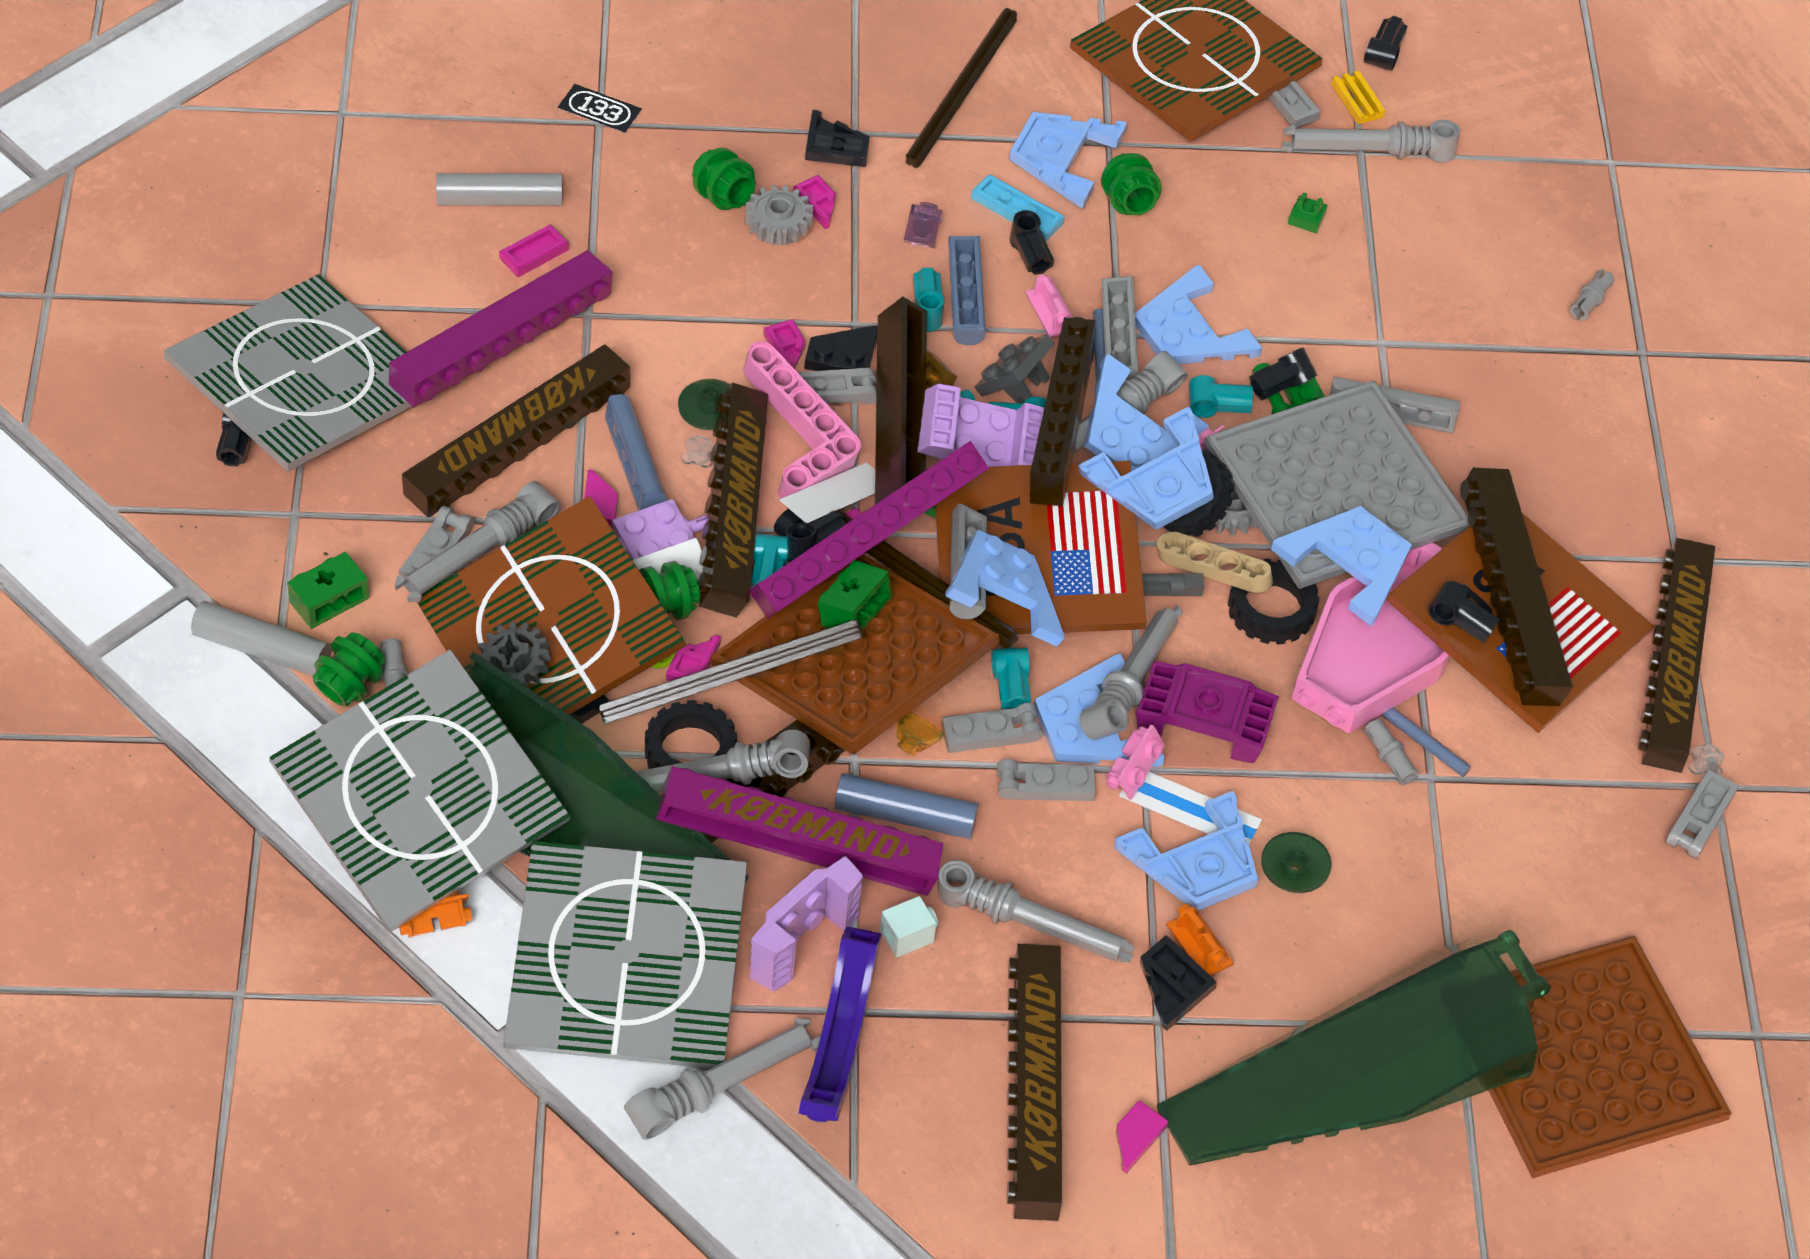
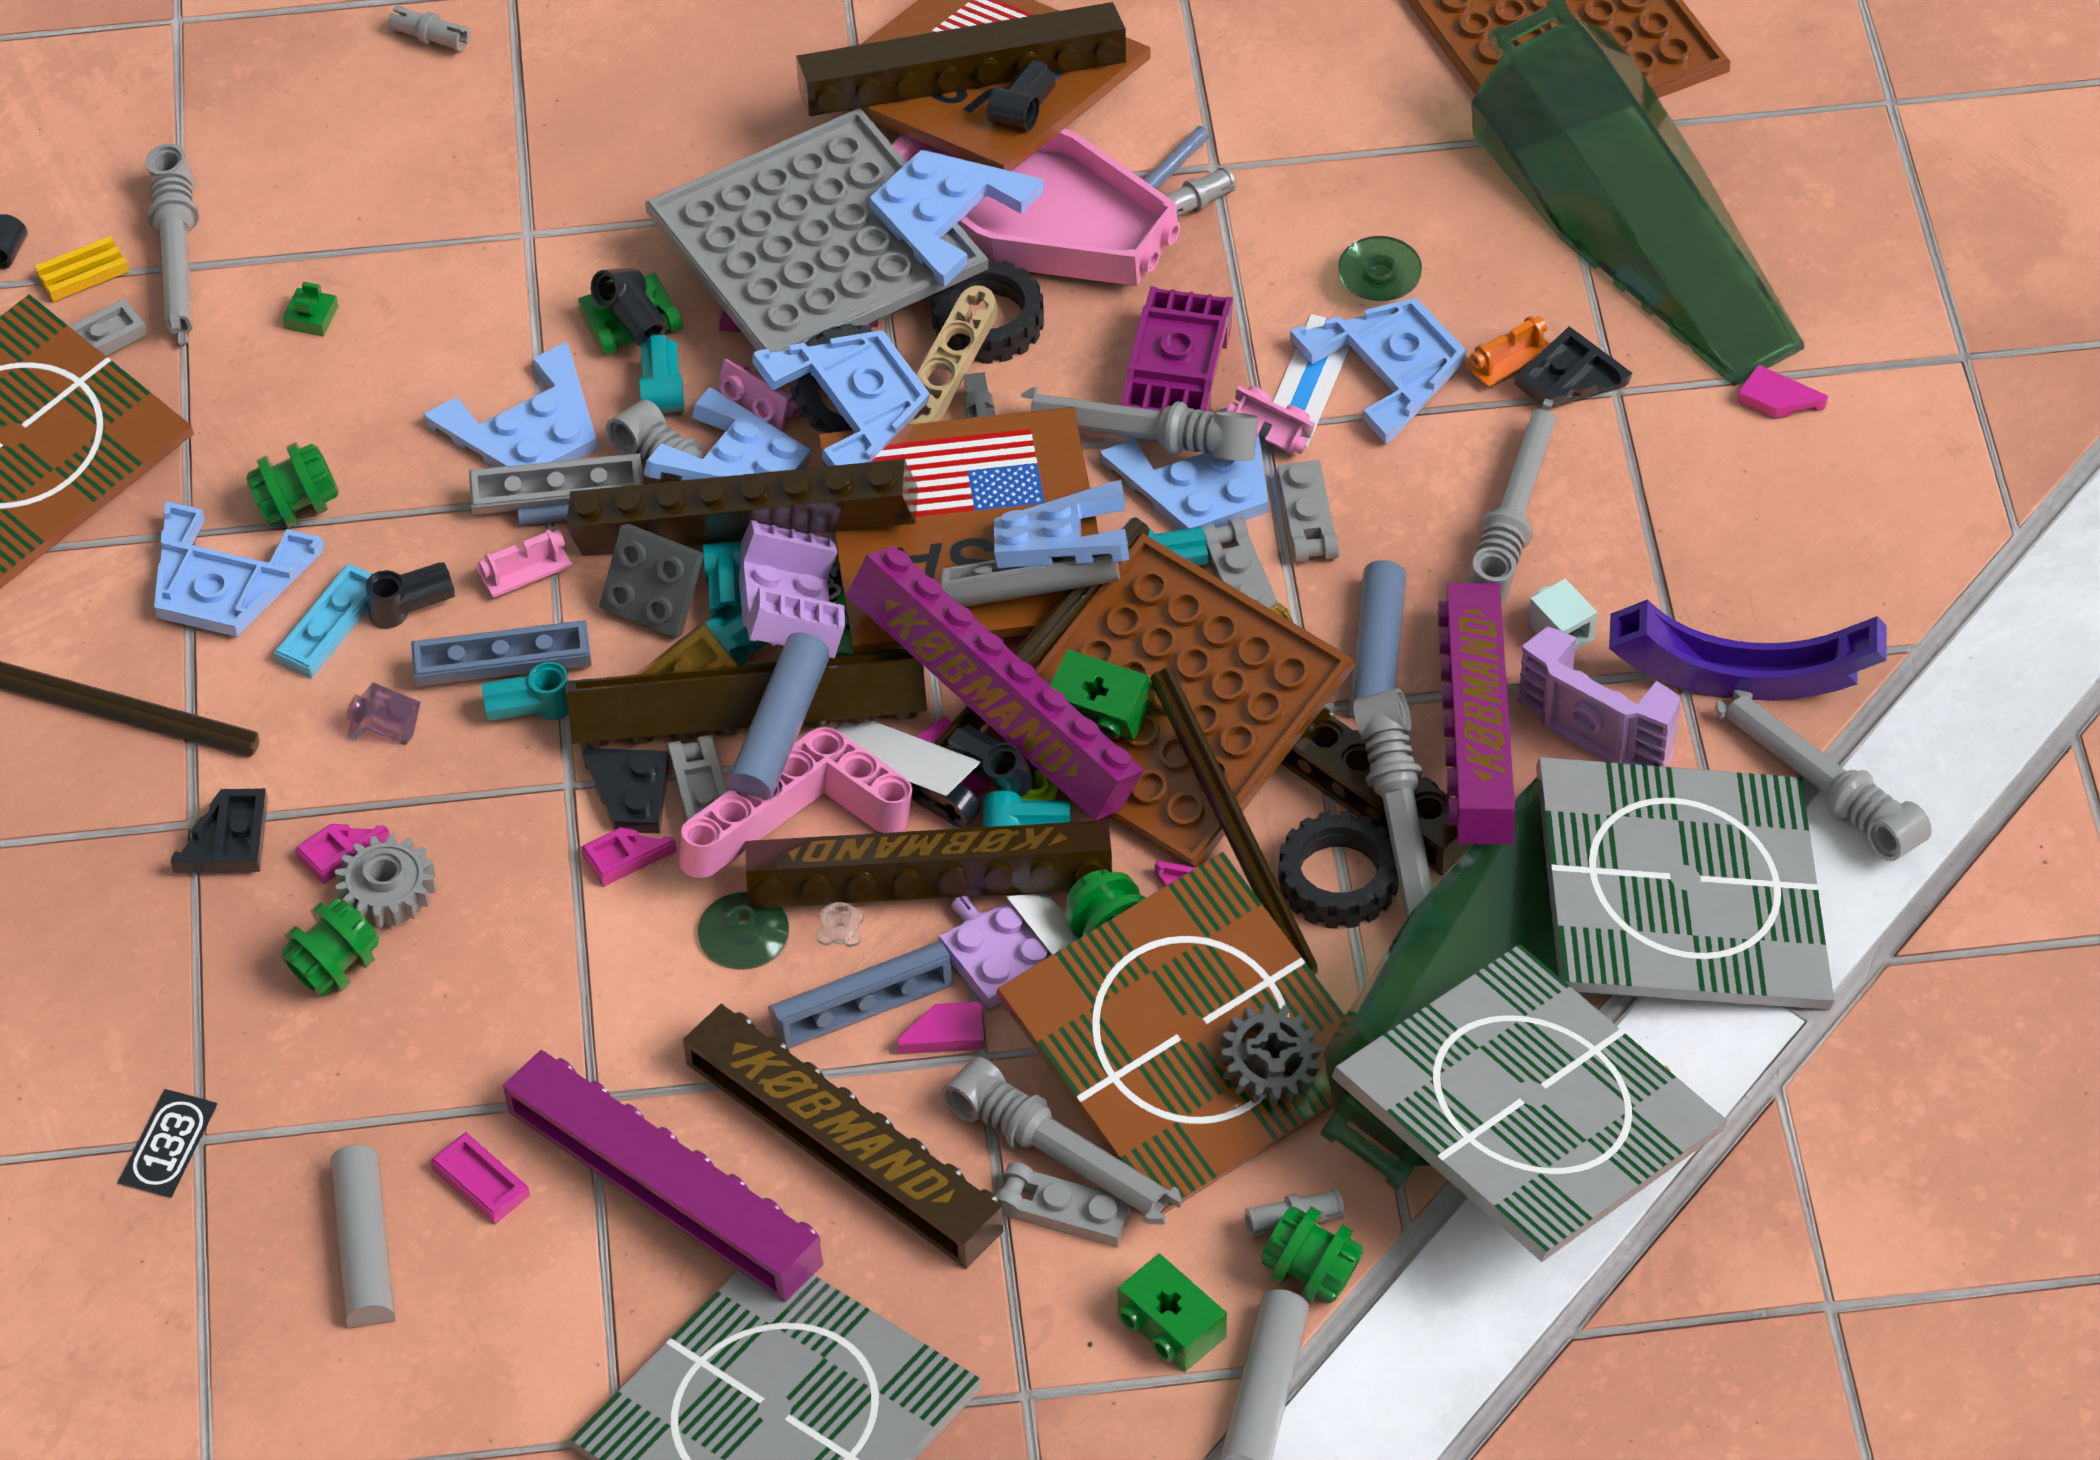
camera: 90 degrees left, 0 degrees up
dark brown brick [1007,944,1062,1221] -> none
light grey brick [1330,376,1460,433] -> none
none -> sand blue brick [728,632,829,799]

